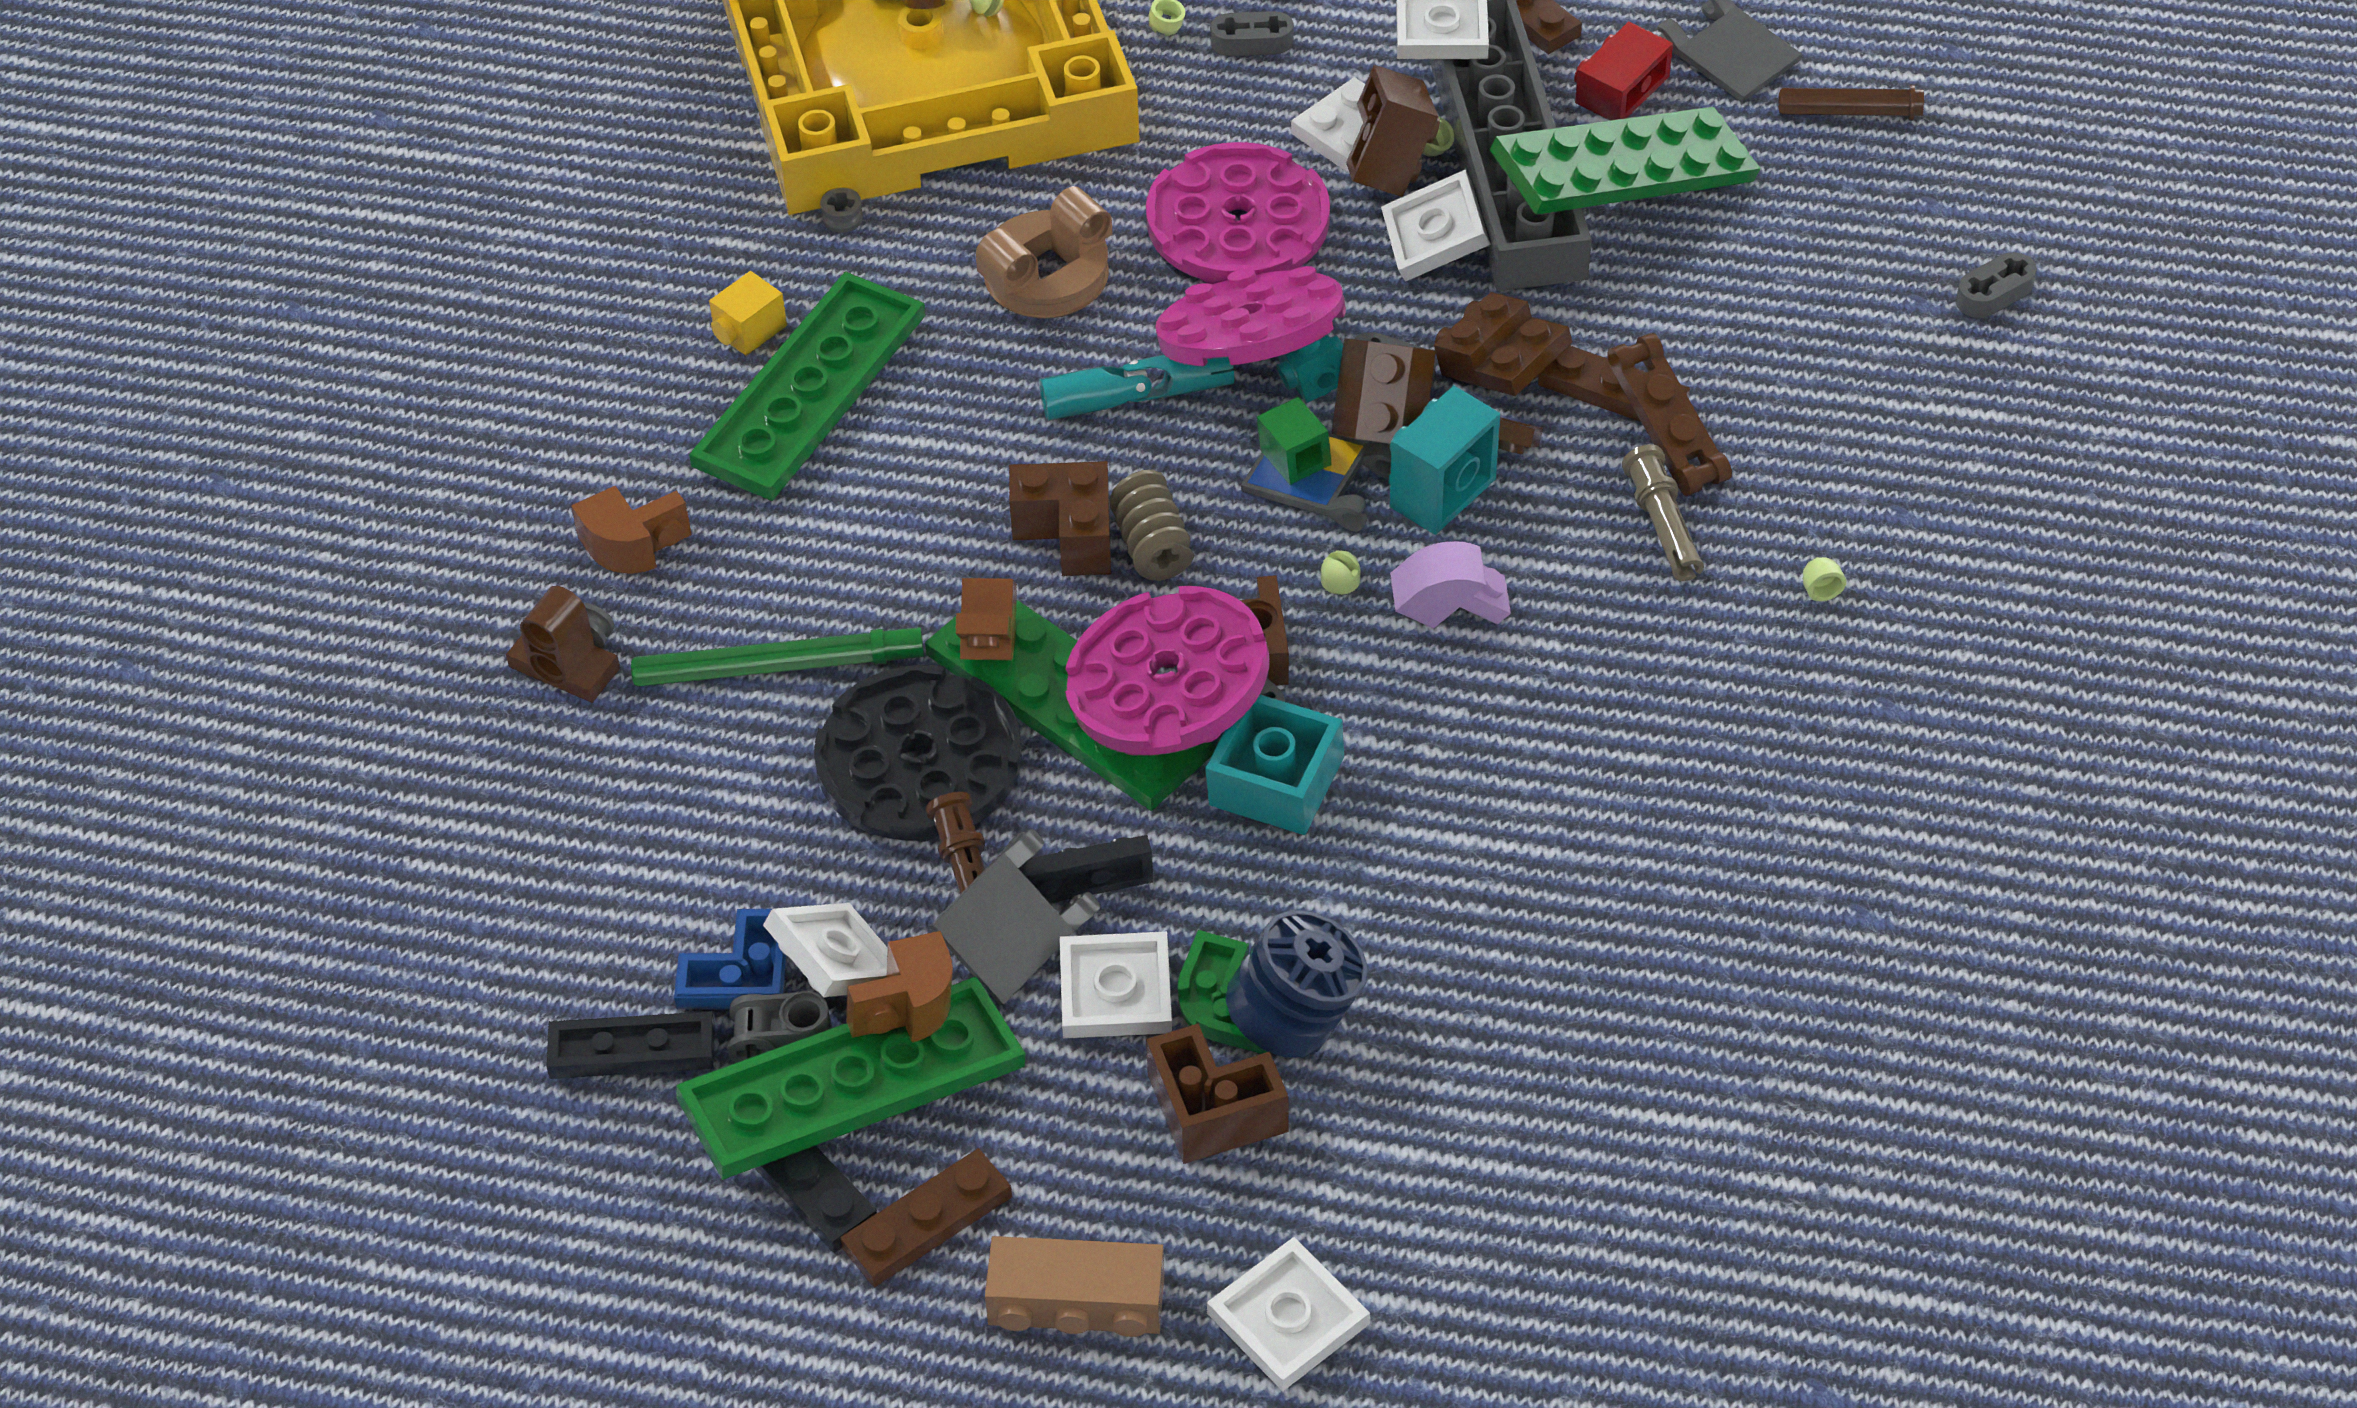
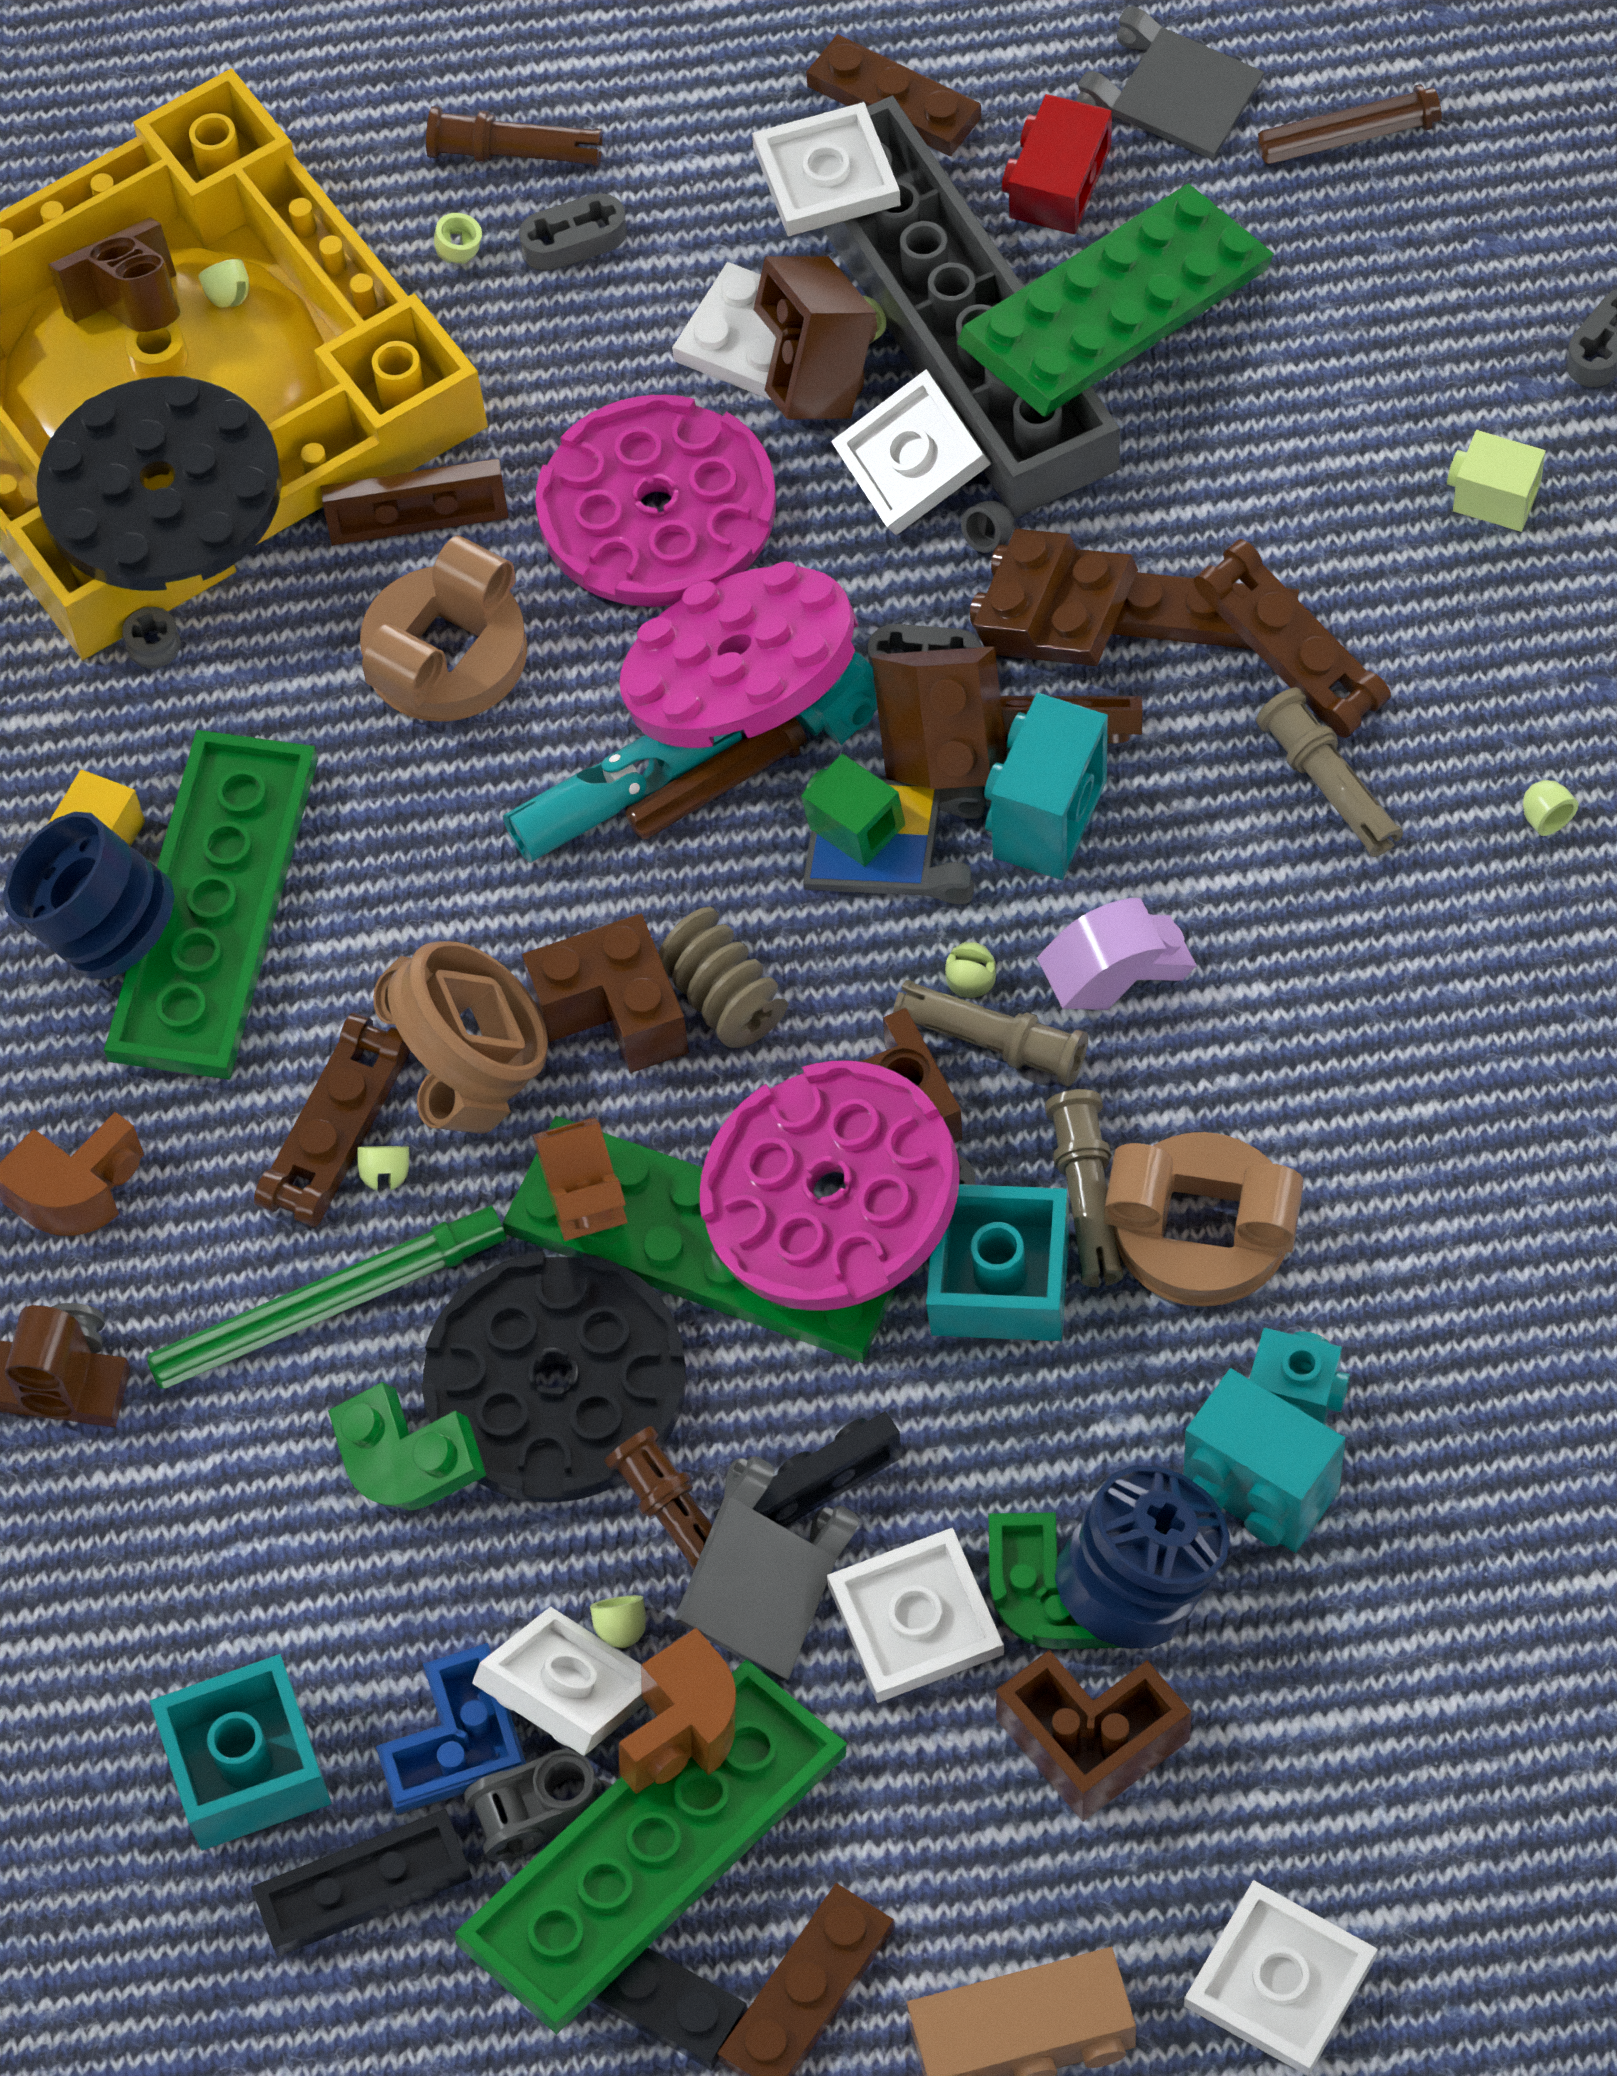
camera: 15 degrees left, 10 degrees up
none -> dark blue wheel [3,811,175,980]
none -> black plate [37,376,282,591]
none -> teal brick [149,1654,332,1851]
none -> reddish brown plate [254,1012,411,1227]
none -> reddish brown plate [321,458,509,546]
none -> green plate [328,1382,487,1511]
none -> yellowish green hinge [358,1146,409,1191]
none -> medium nougat piece [373,941,548,1134]
none -> yellowish green hinge [590,1595,647,1648]
none -> reddish brown axle [626,717,807,839]
none -> dark tan pin [893,980,1088,1087]
none -> dark grey hinge [961,501,1015,553]
none -> dark tan pin [1044,1089,1124,1287]
none -> medium nougat piece [1104,1132,1303,1306]
none -> teal brick [1183,1368,1346,1553]
none -> teal brick [1249,1328,1350,1425]
none -> yellowish green brick [1447,430,1546,532]

